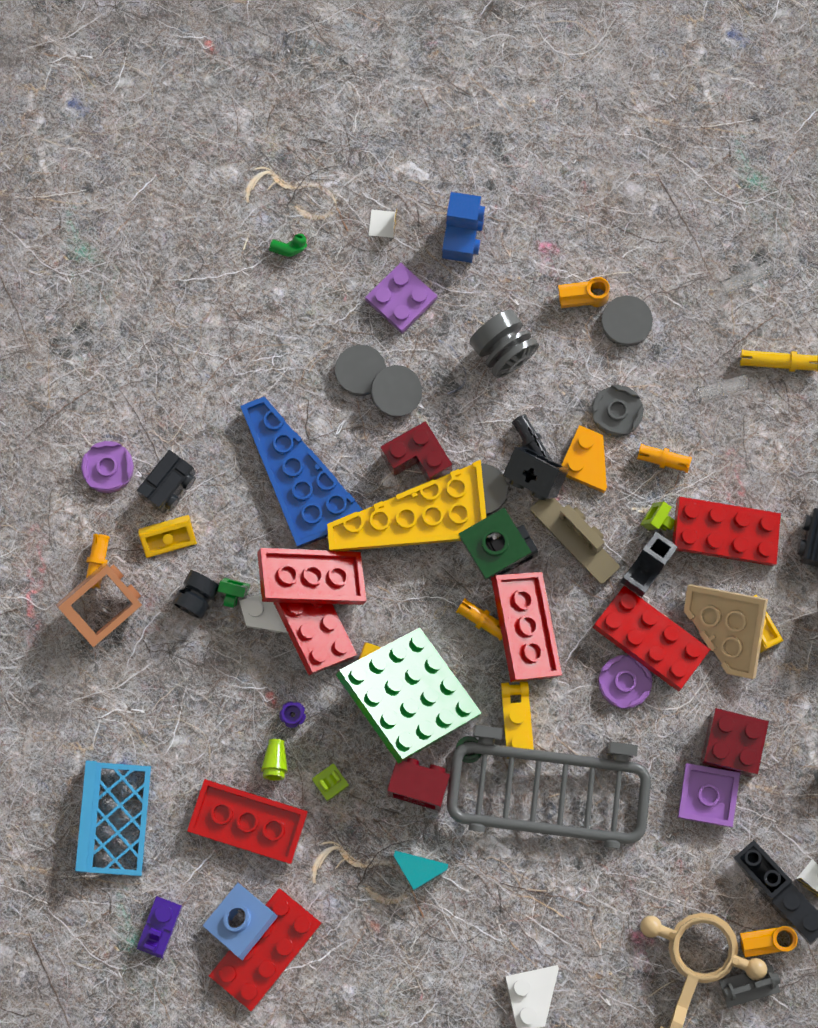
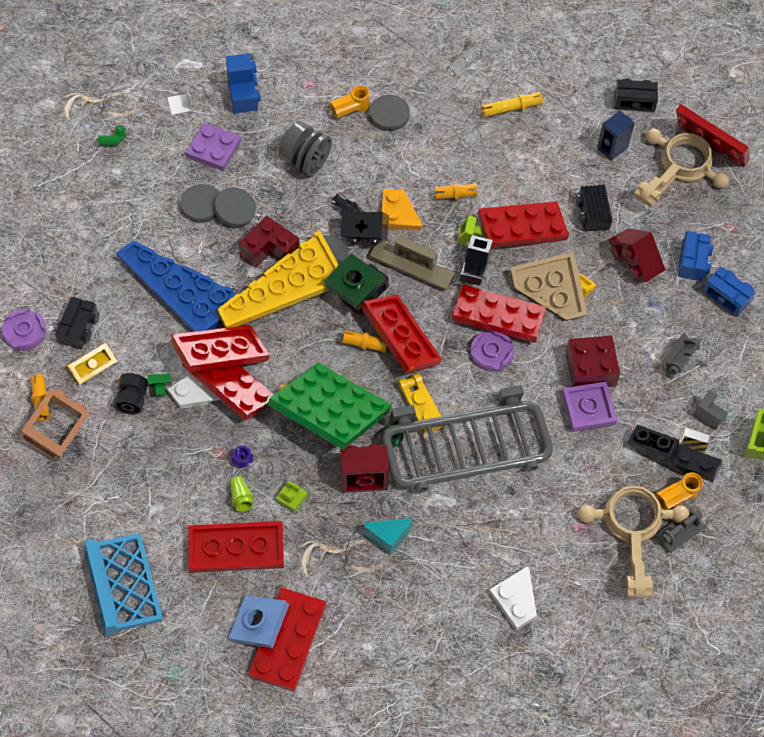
camera: 25 degrees left, 15 degrees down
dark purple plate [137,896,183,959] -> none
dark grey tile [591,385,644,437] -> none

